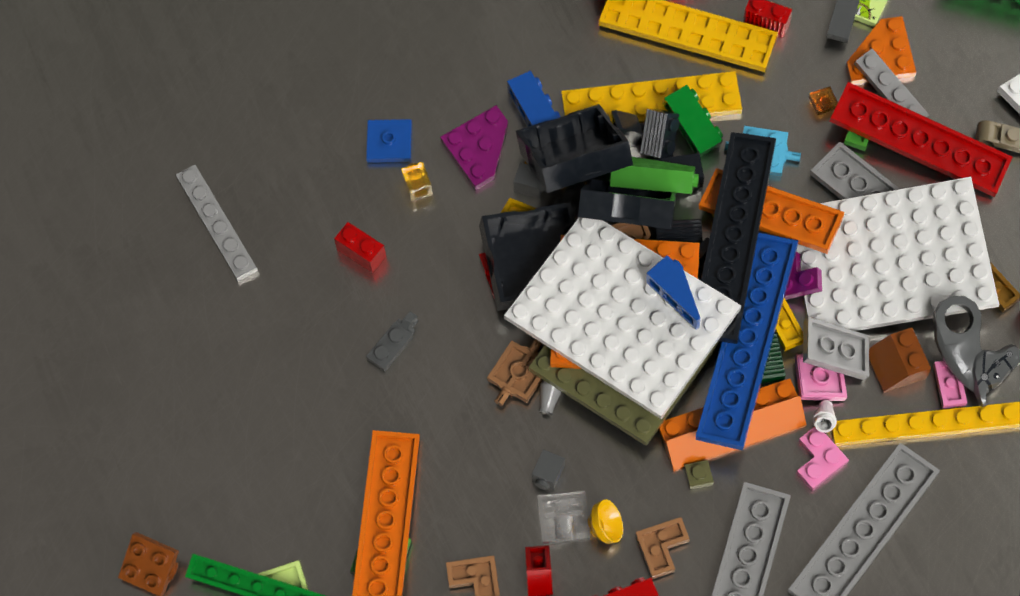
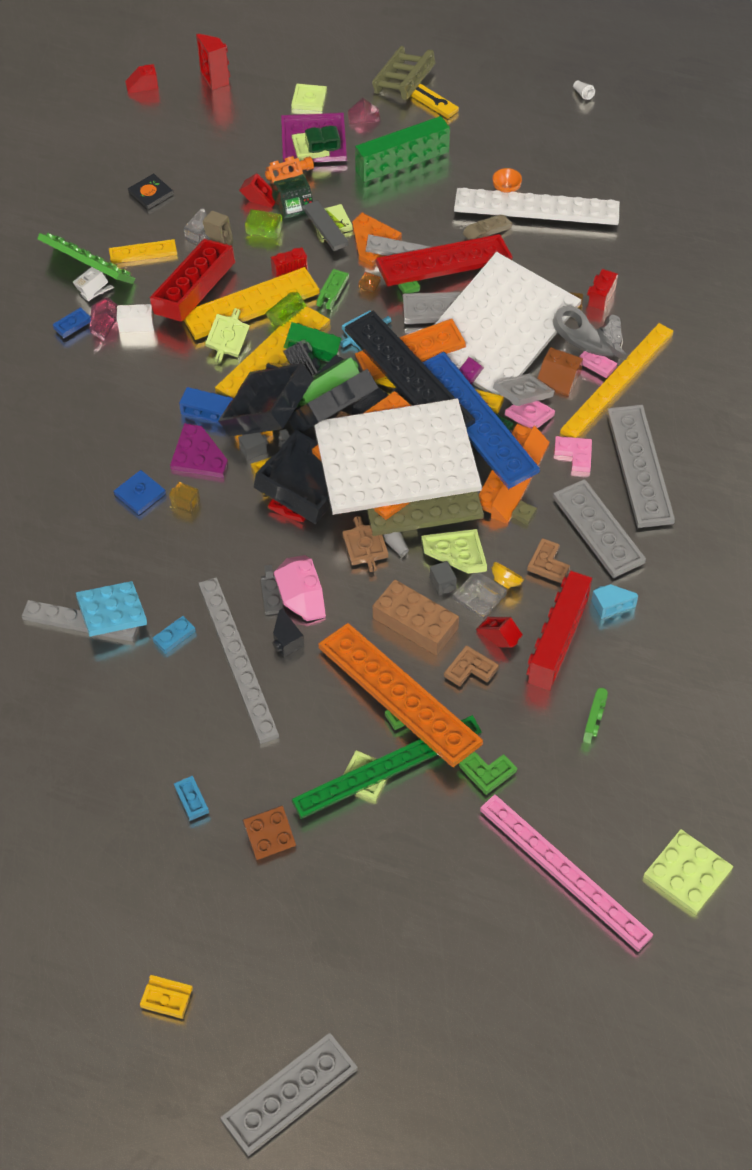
camera: 50 degrees left, 10 degrees down
red brick [334,222,386,273] -> none
blue slope [646,255,700,330] -> none
white cone [813,400,837,433] -> none
none -> medium azure plate [76,581,147,637]
none -> dark azure plate [153,616,196,654]
none -> dark azure plate [174,776,209,821]
none -> light grey plate [199,577,279,744]
none -> yellowish green plate [205,308,250,363]
none -> clear neon green brick [266,292,307,326]
none -> black slope [272,608,304,657]
none -> bright pink wedge [274,555,326,621]
none -> bright green hinge [316,269,349,310]
none -> medium nougat brick [373,579,459,656]
none -> yellowish green plate [421,529,487,574]

